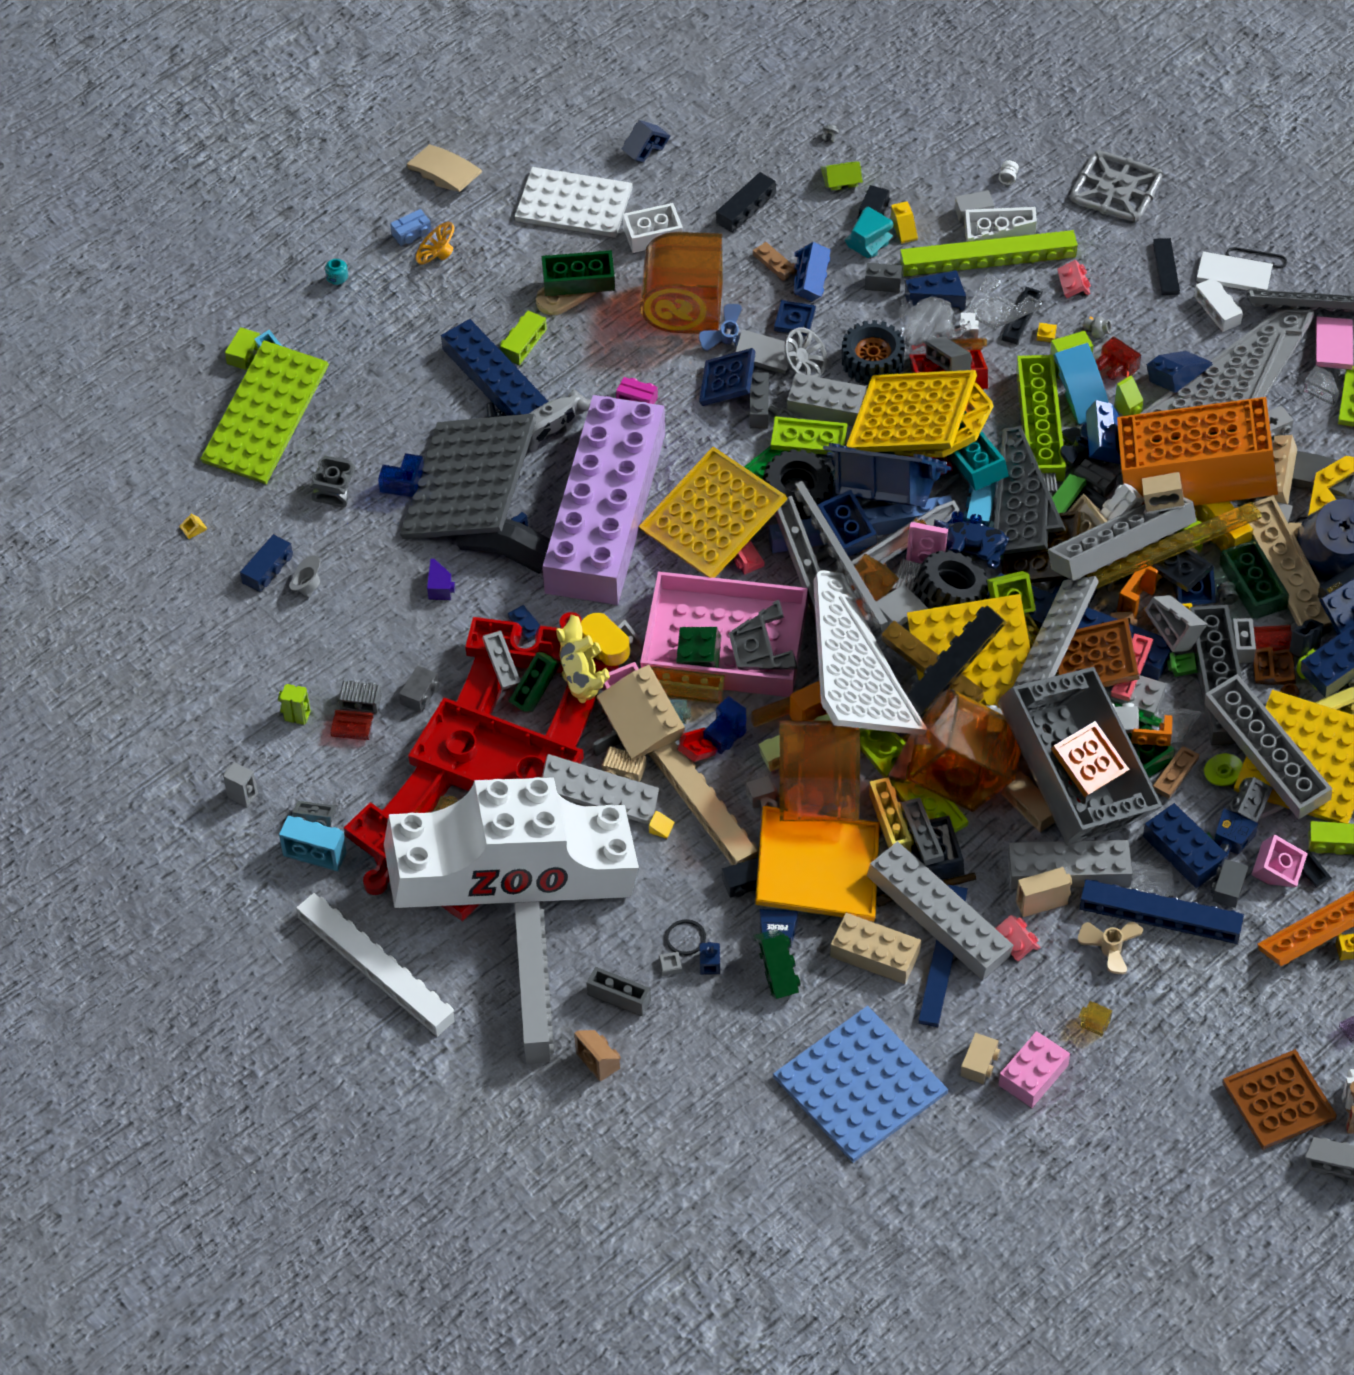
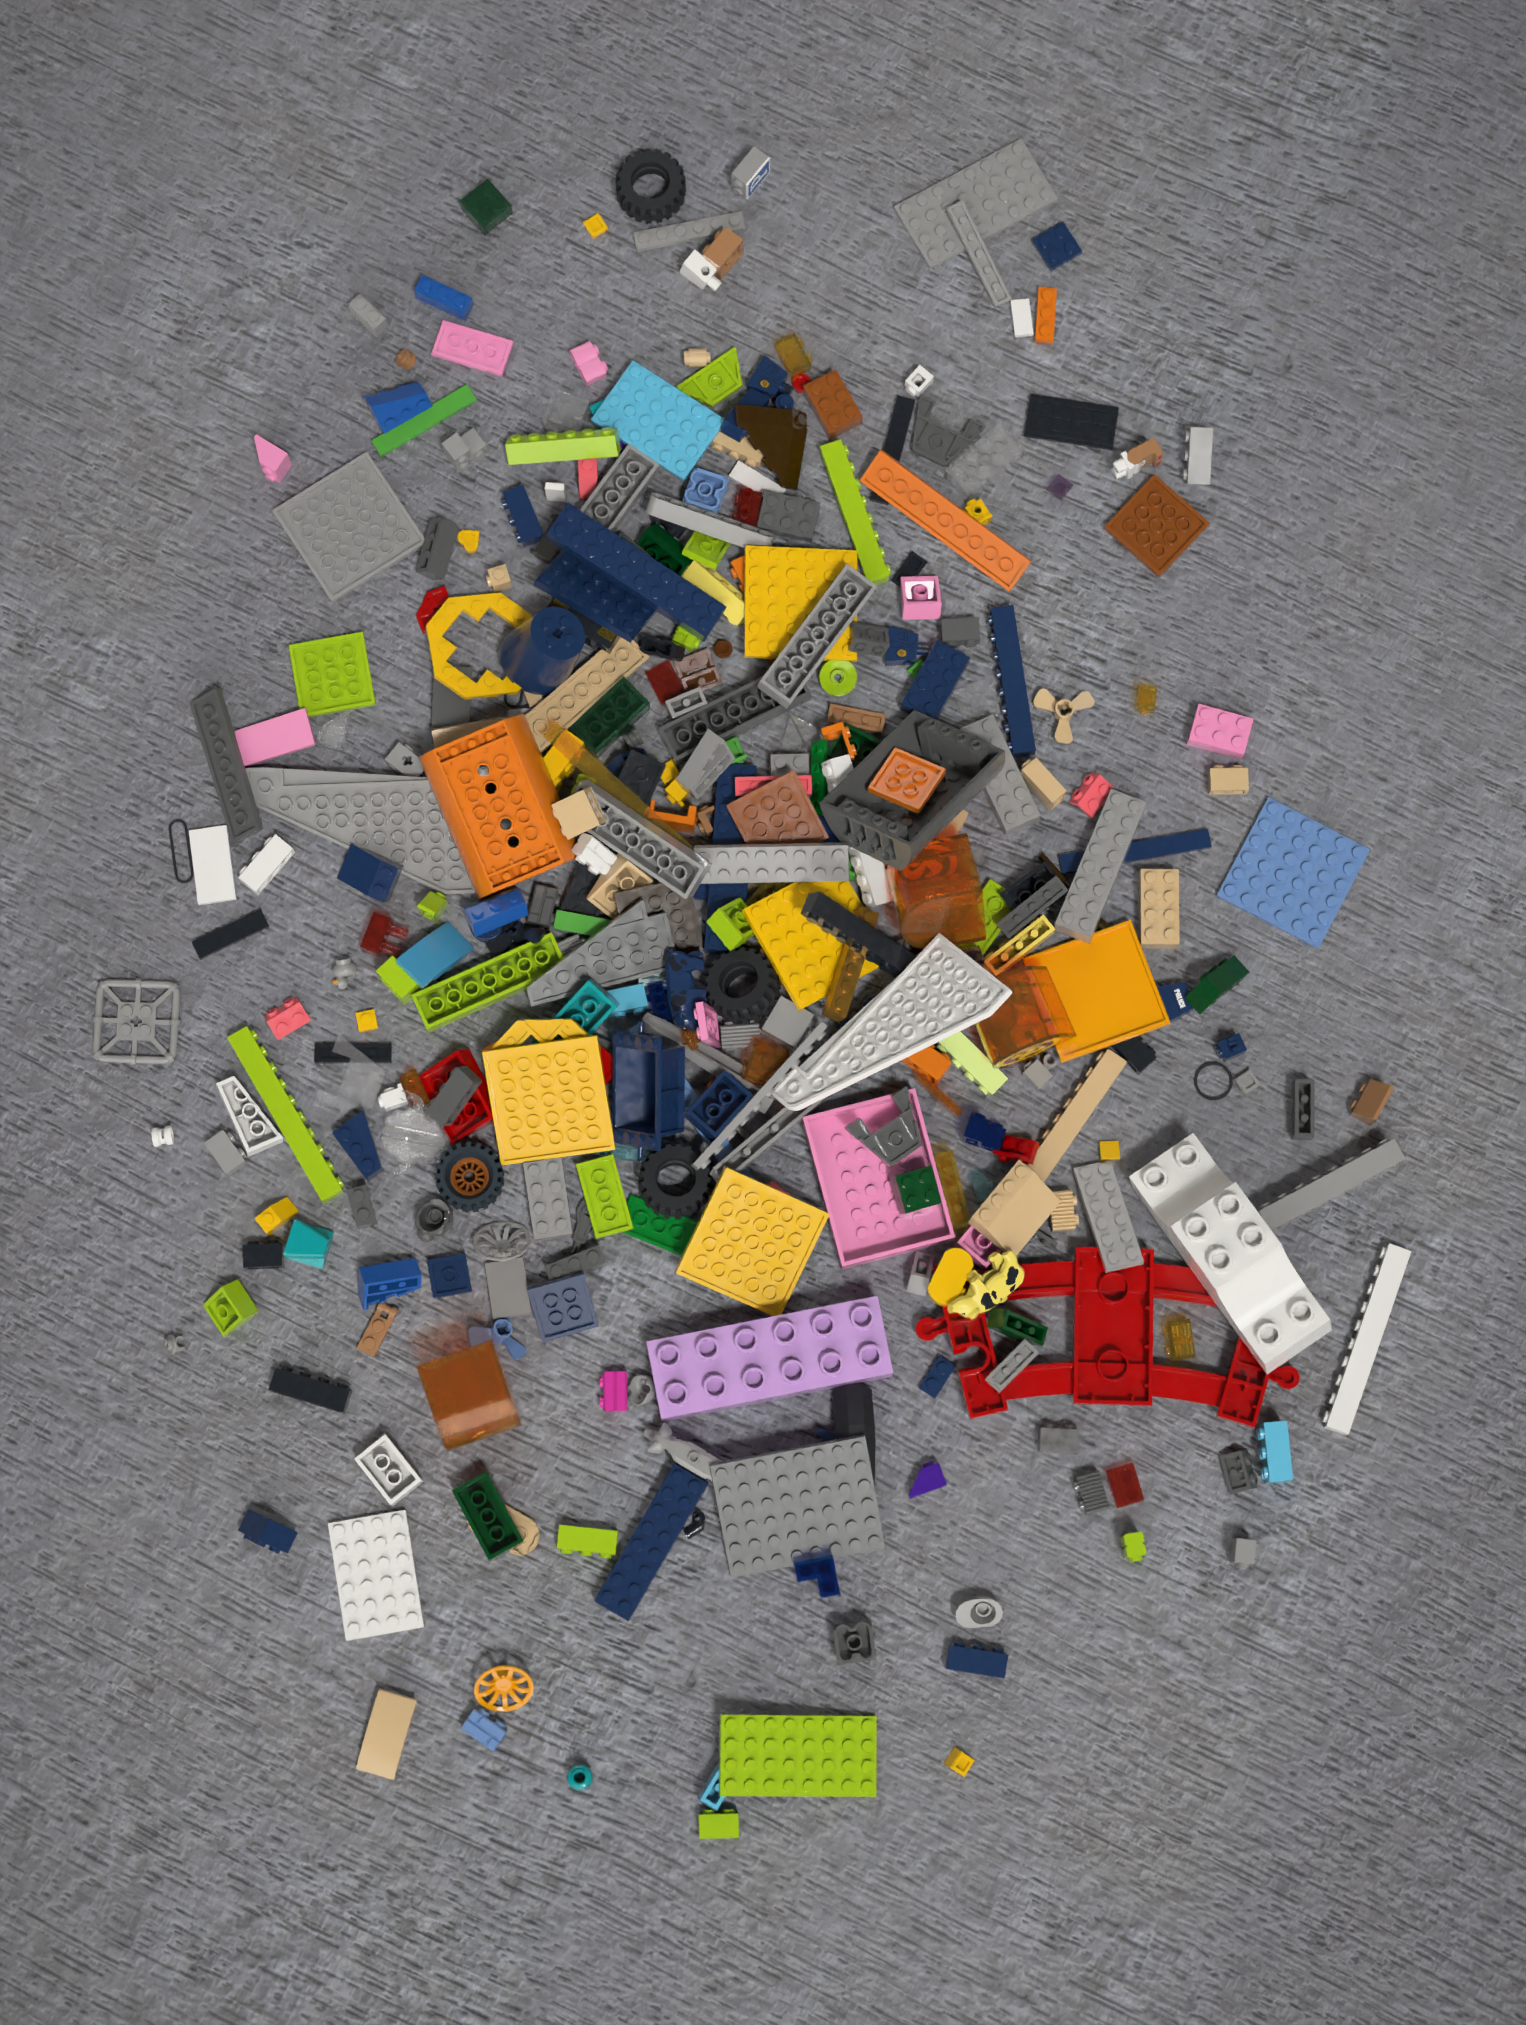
camera: 115 degrees left, 25 degrees up
none -> dark grey piece [415,1198,454,1242]

